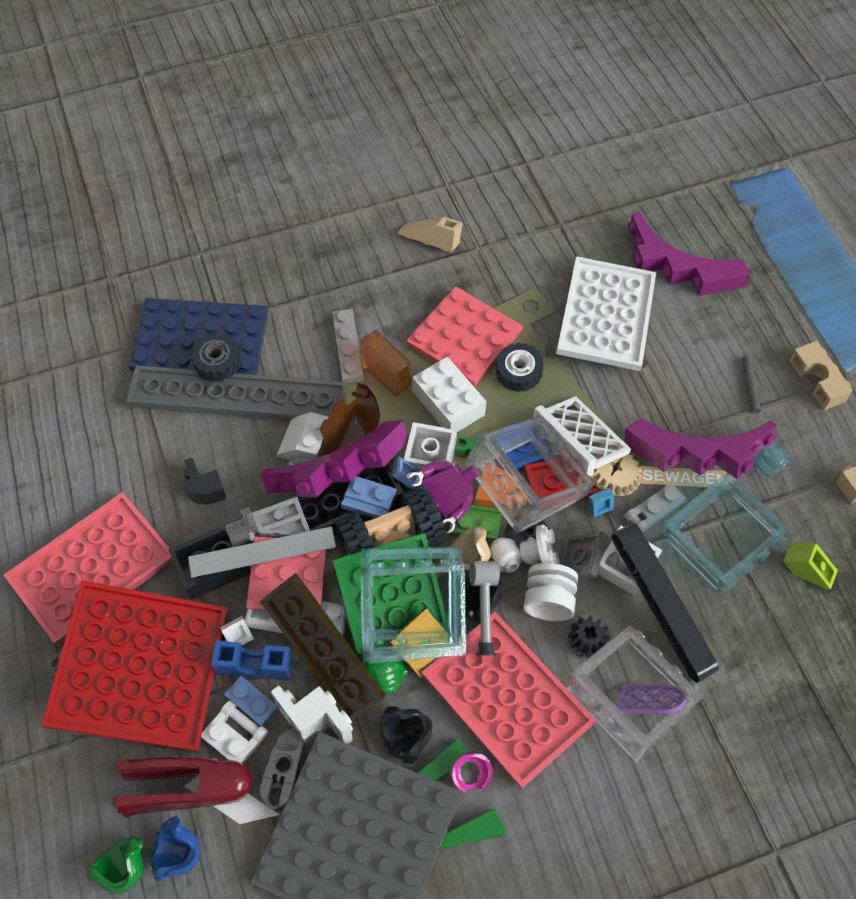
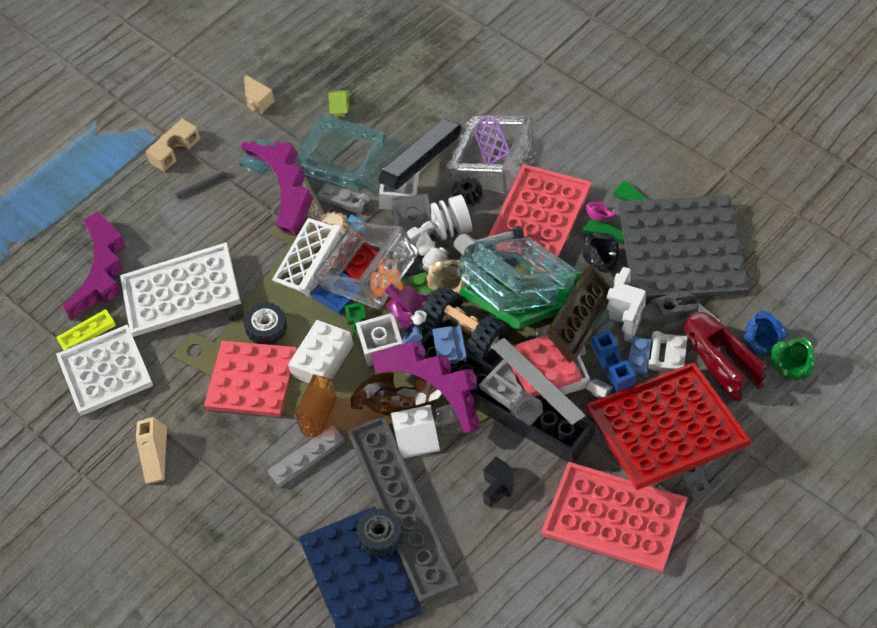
camera: 110 degrees left, 5 degrees down
none -> neon yellow plate [56,309,116,351]
none -> white plate [56,324,153,416]

